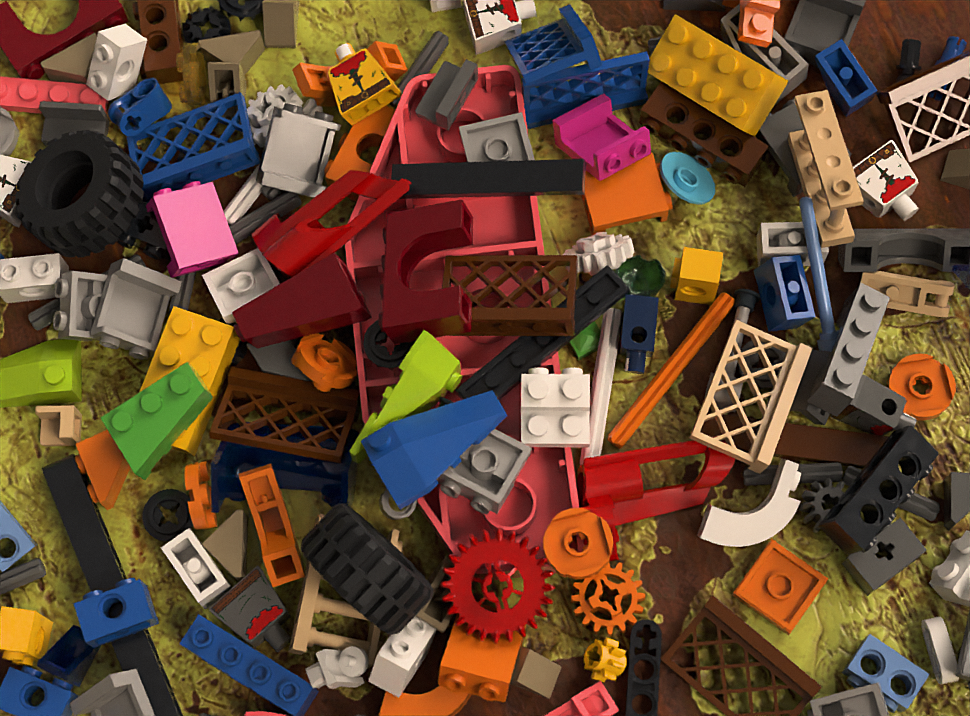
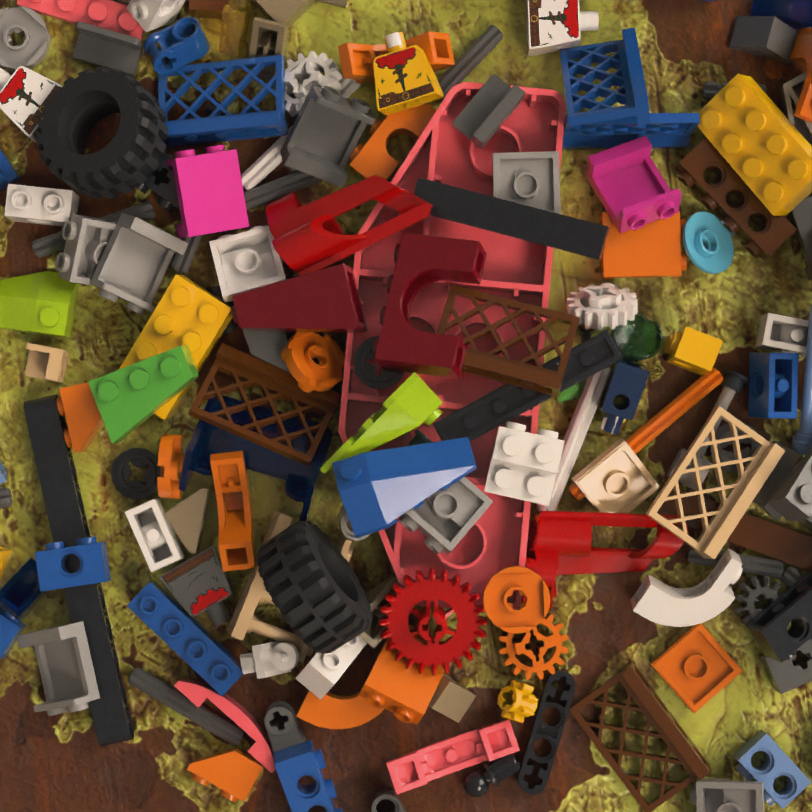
camera: 10 degrees right, 15 degrees up
none -> tan tile [571,438,660,528]

